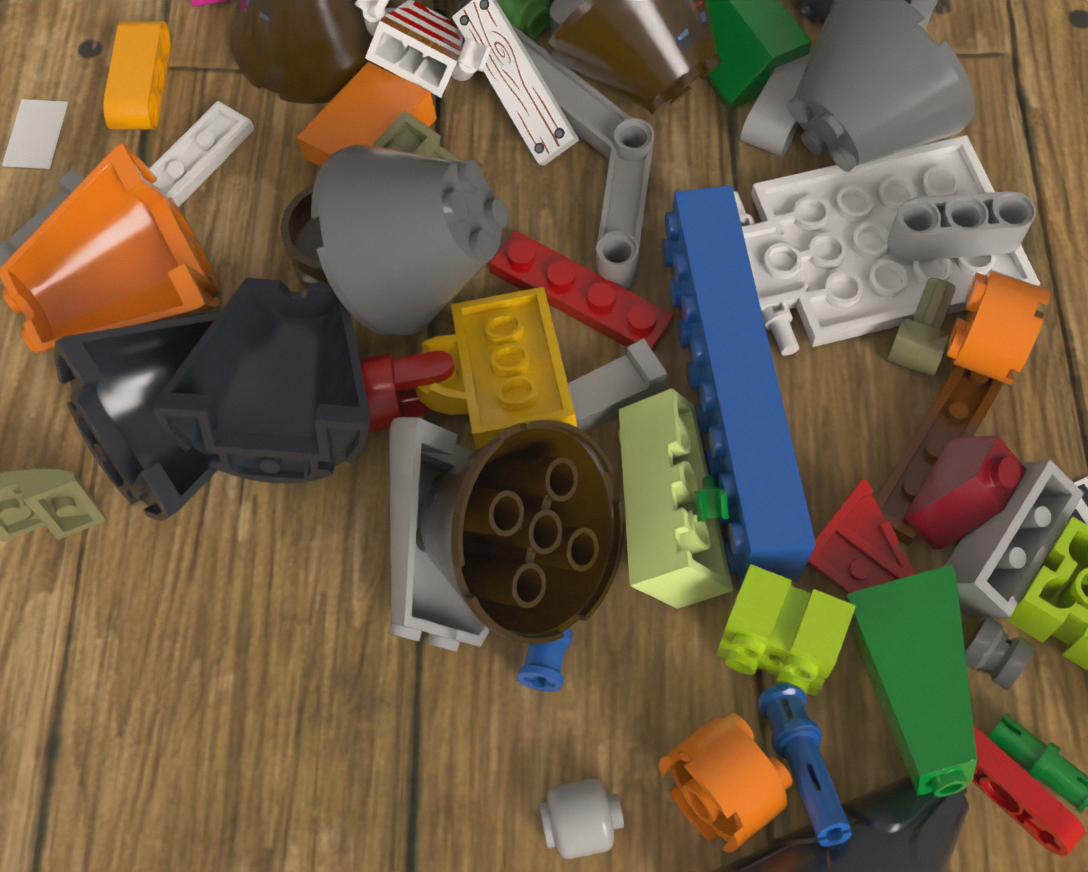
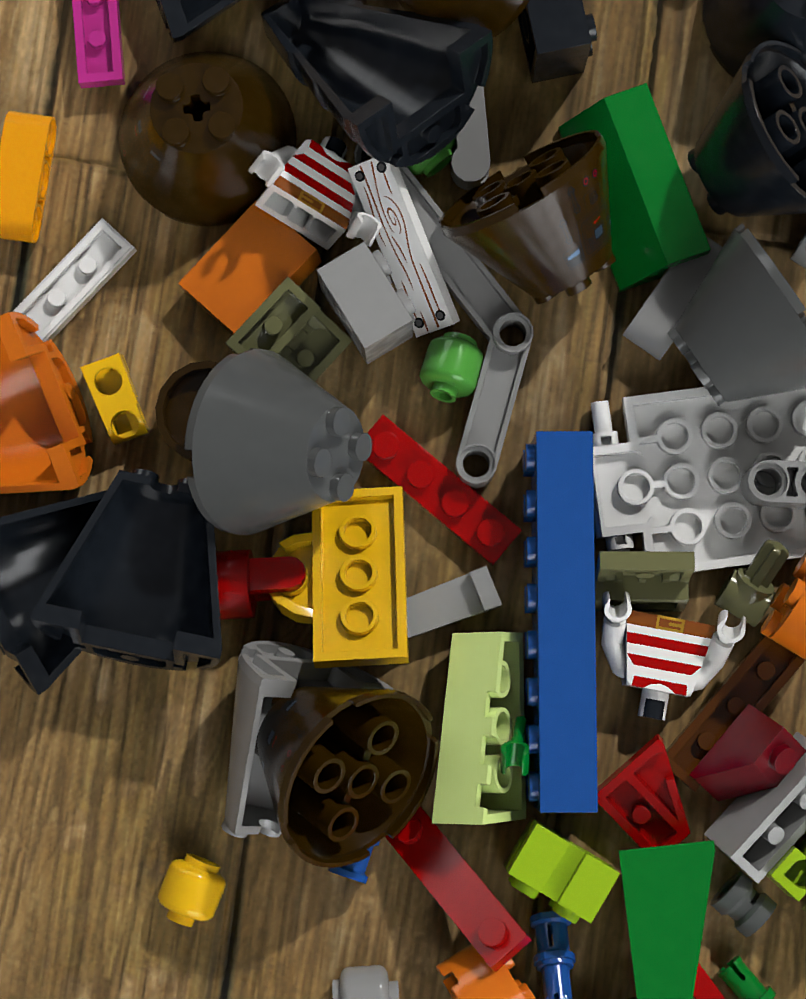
camera: 10 degrees right, 20 degrees up
none -> yellow leg [80,353,149,445]
none -> yellow head [158,853,226,927]
none -> light grey brick [317,241,416,364]
none -> red plate [385,806,532,972]
none -> bright green head [419,332,484,403]
none -> olive slope [595,551,695,612]
none -> torso [601,591,746,721]

